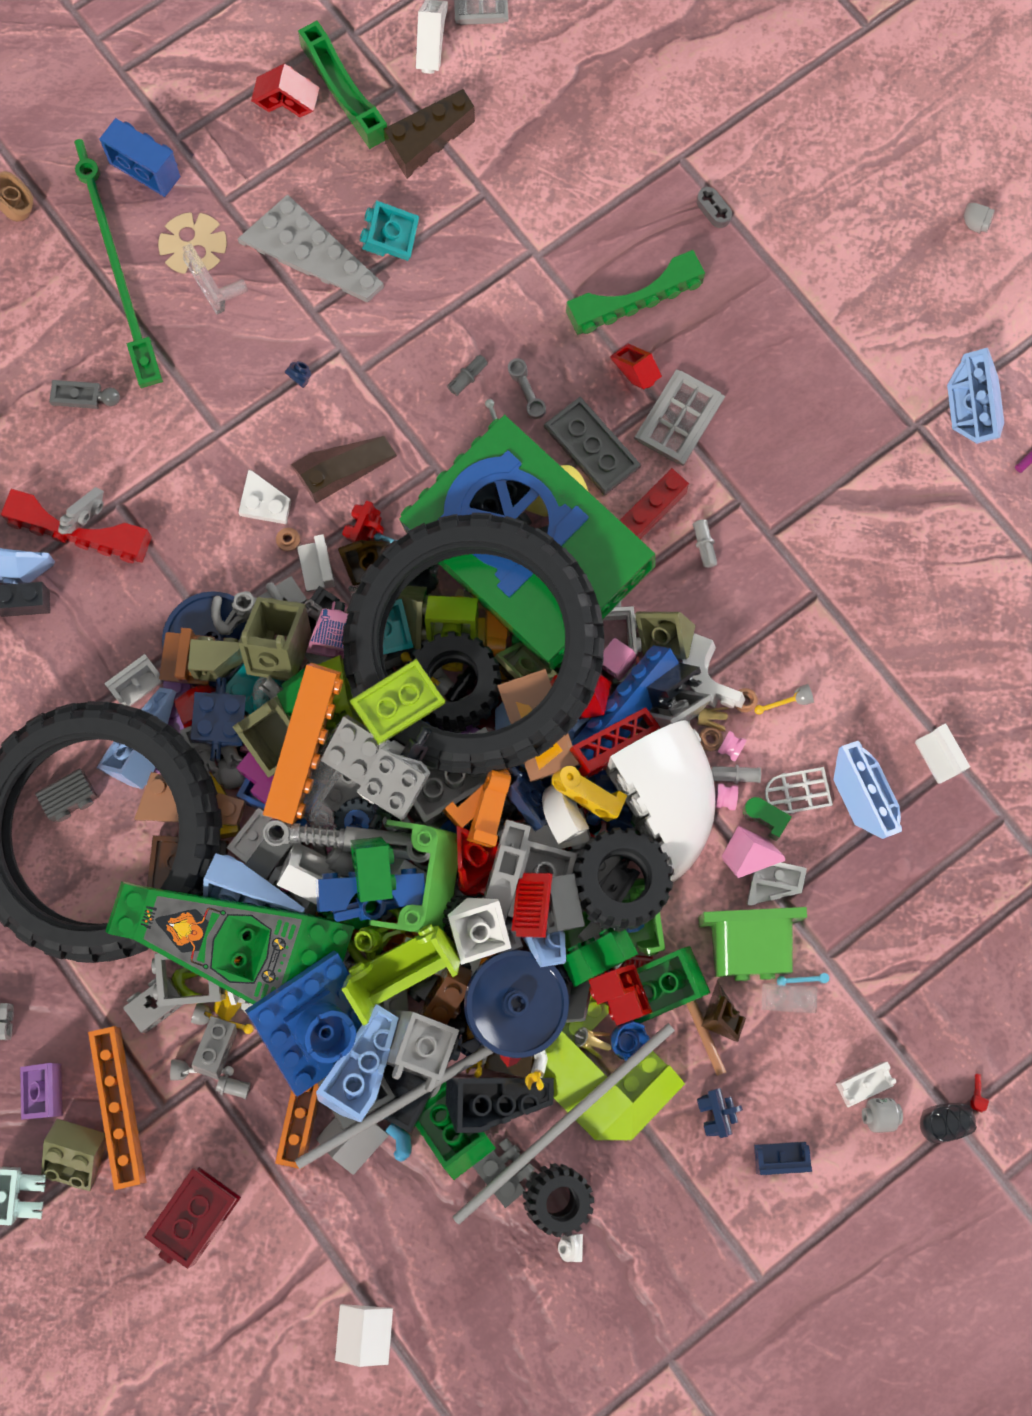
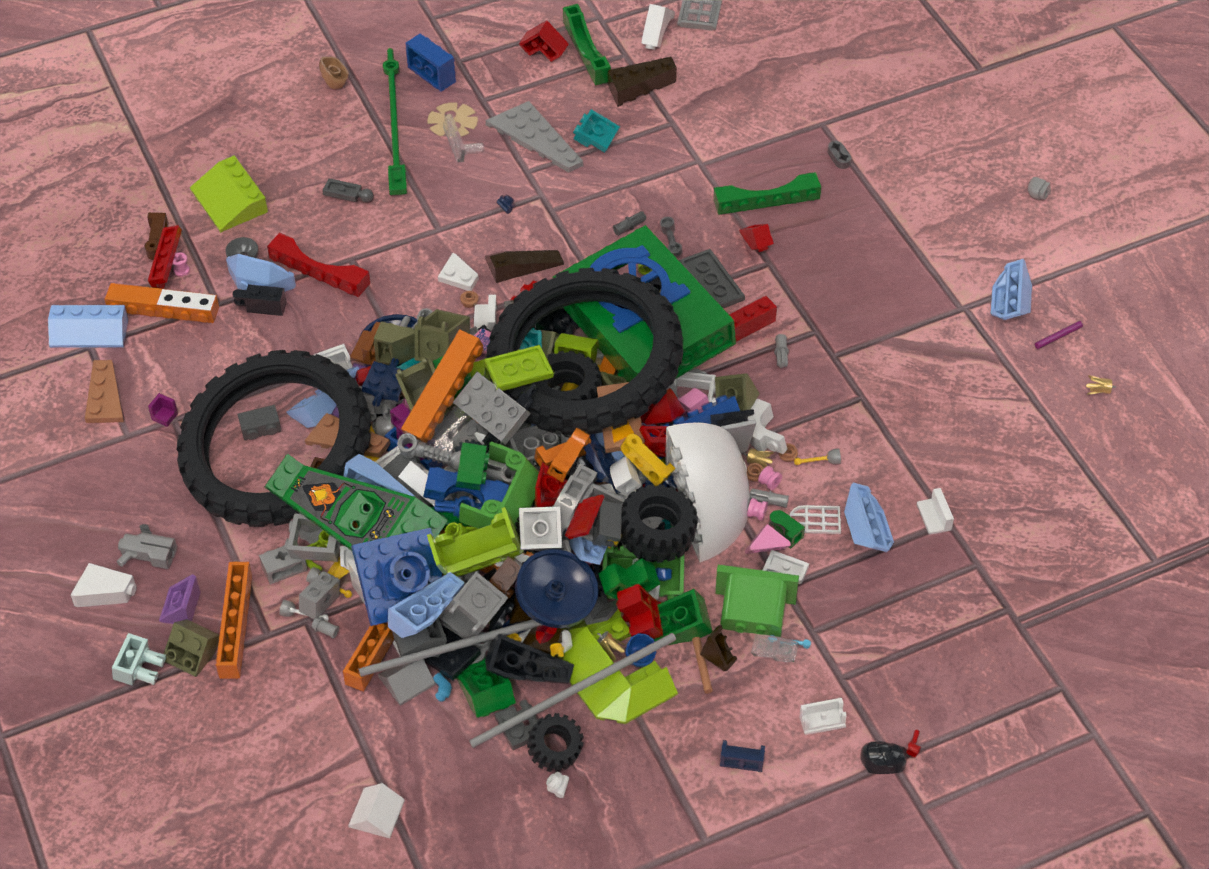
camera: 15 degrees right, 25 degrees down
light grey hinge [58,487,104,534] -> none
dark red torso [144,1167,241,1269] -> none
light grey piece [634,369,725,466] -> none
dark blue hips [697,1088,743,1138] -> none
light grey head [862,1098,903,1133] -> none

